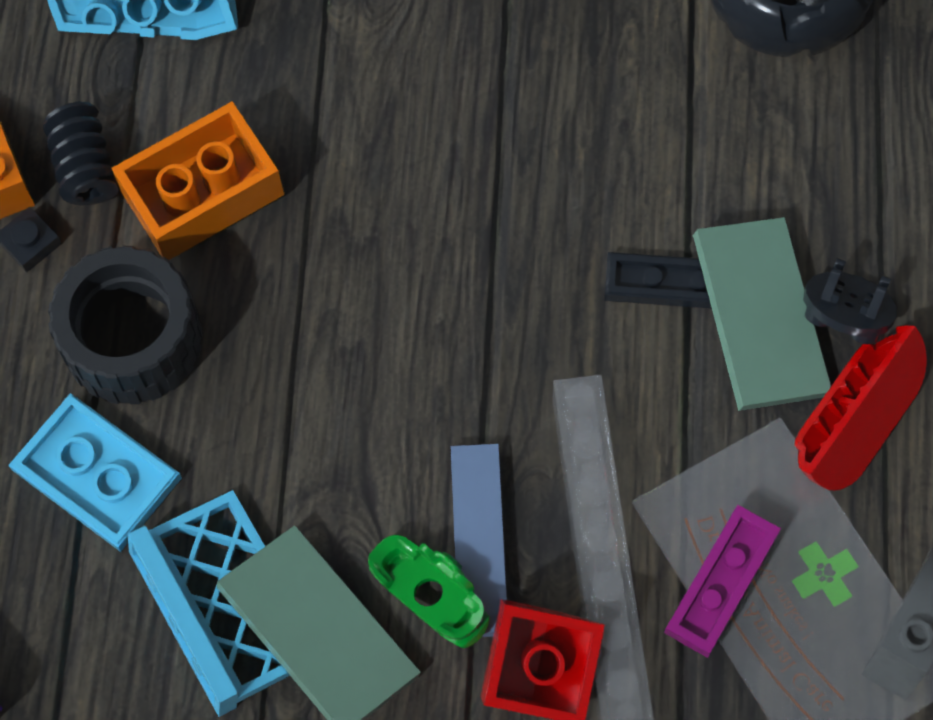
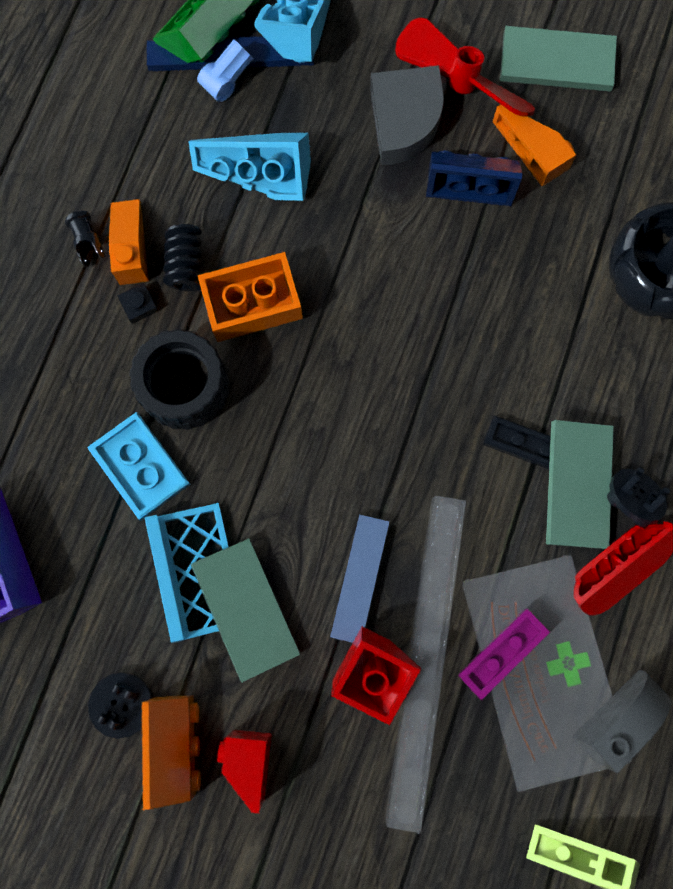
camera: 15 degrees right, 10 degrees up
green piece [368,535,490,648] -> none

